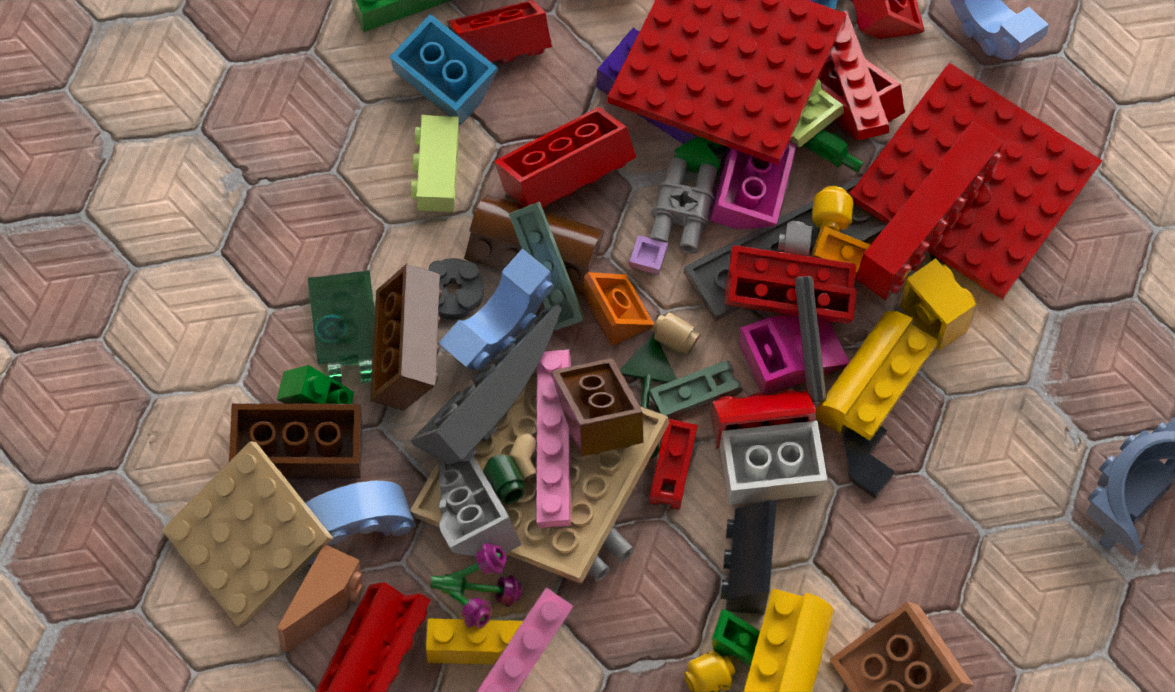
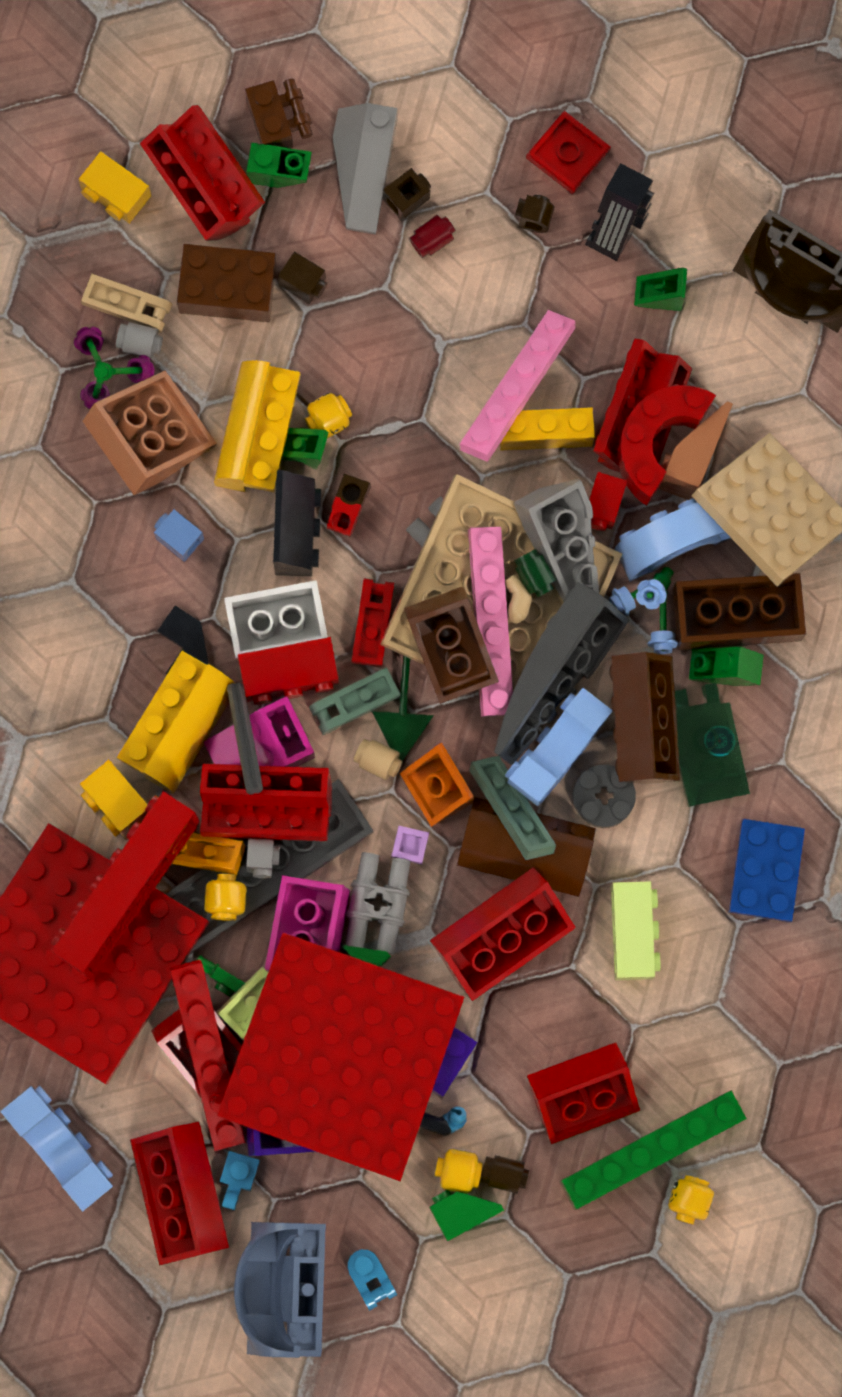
camera: 175 degrees right, 15 degrees up
dark azure slope [389,14,498,125] -> none
magenta plant [430,543,522,628] -> none
none -> medium blue brick [154,509,204,562]
none -> leg [327,474,372,537]
none -> arm [420,1106,467,1136]
none -> red slope [589,472,627,531]
none -> light blue plant [609,567,678,654]
none -> red brick [618,385,716,506]
none -> blue plate [728,819,805,922]

